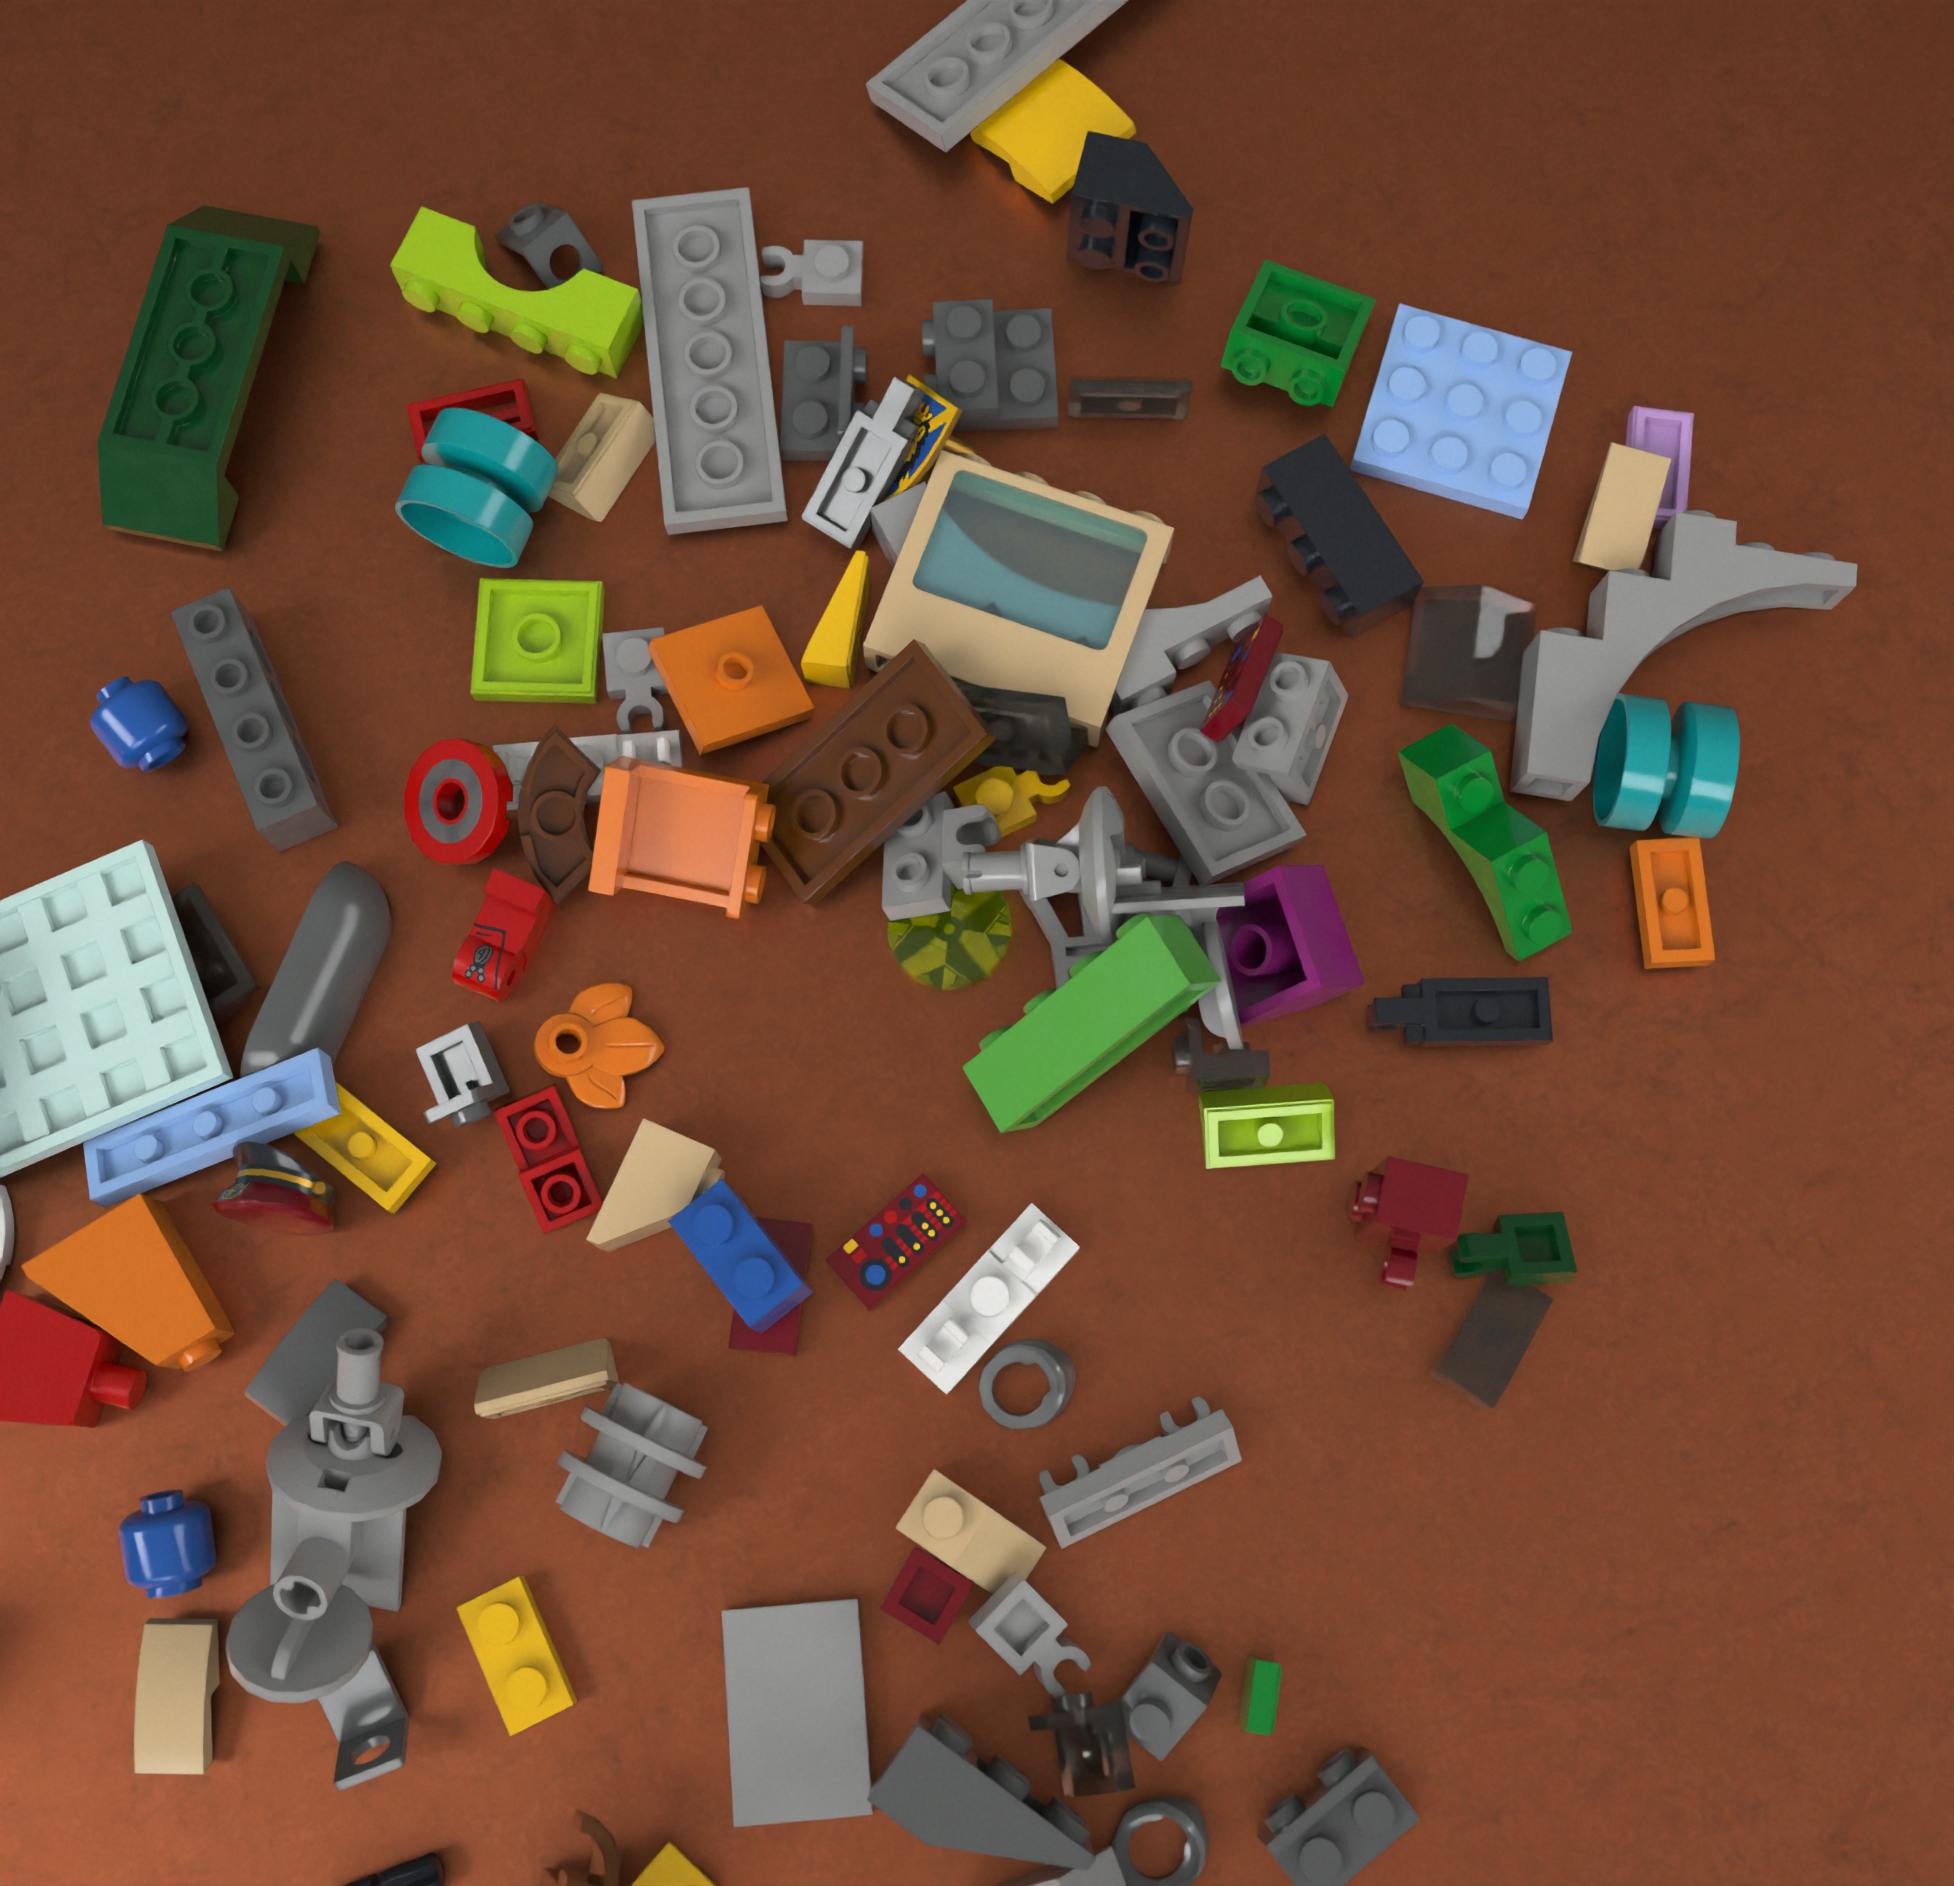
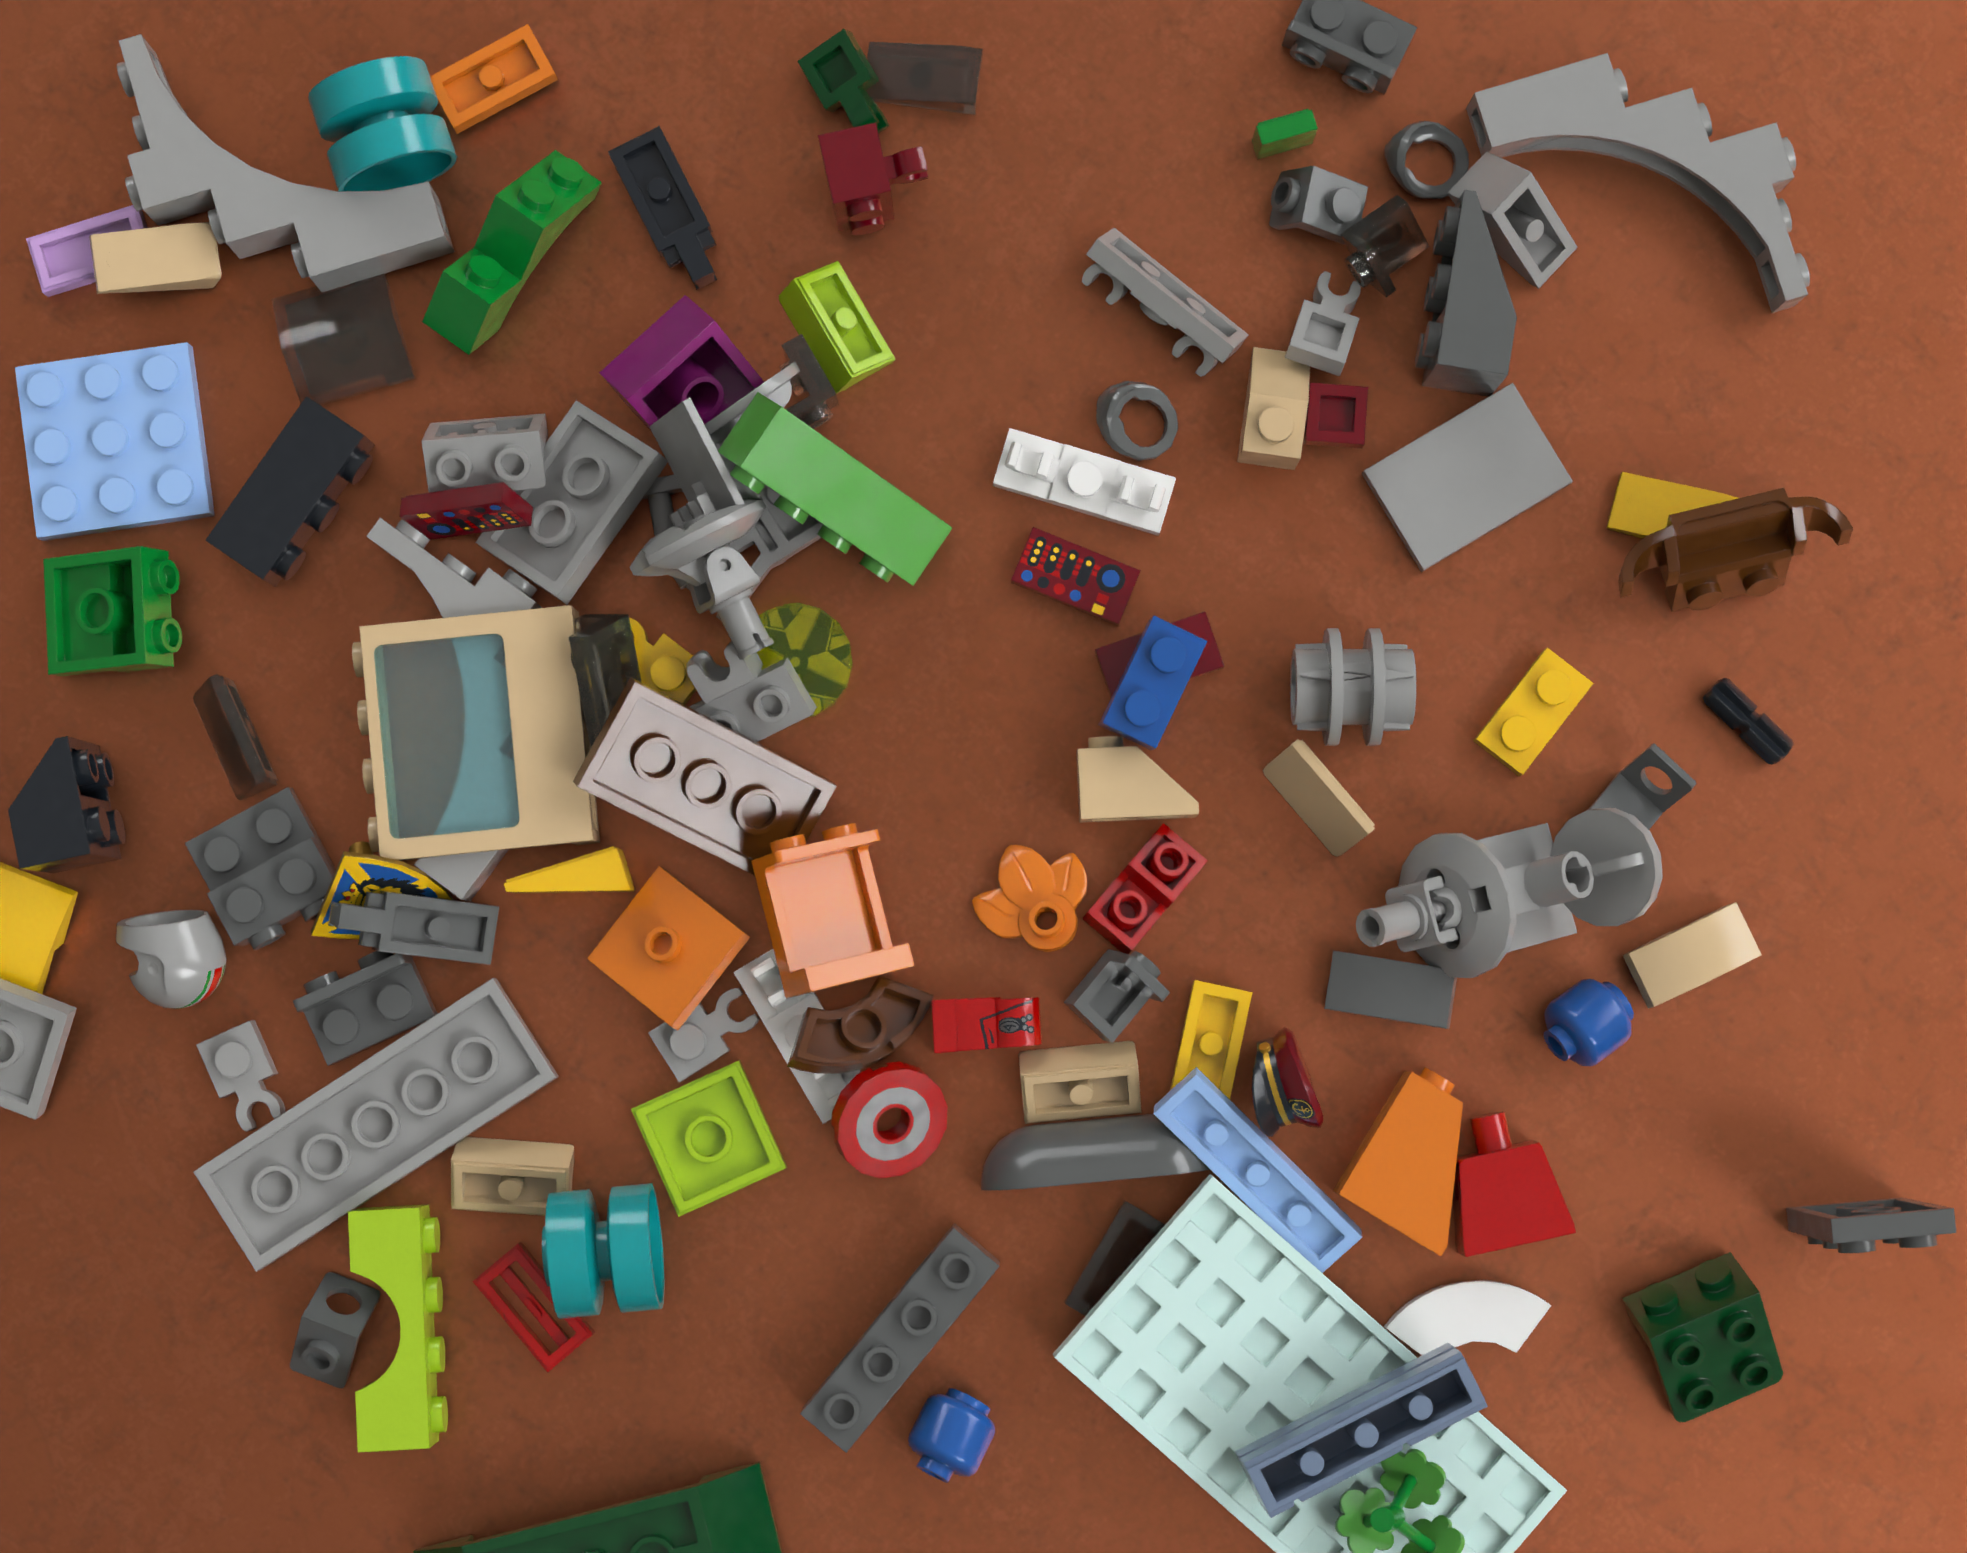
camera: 115 degrees left, 10 degrees up
none -> light grey helmet [116,910,227,1009]
none -> tan slope [1018,1041,1142,1124]

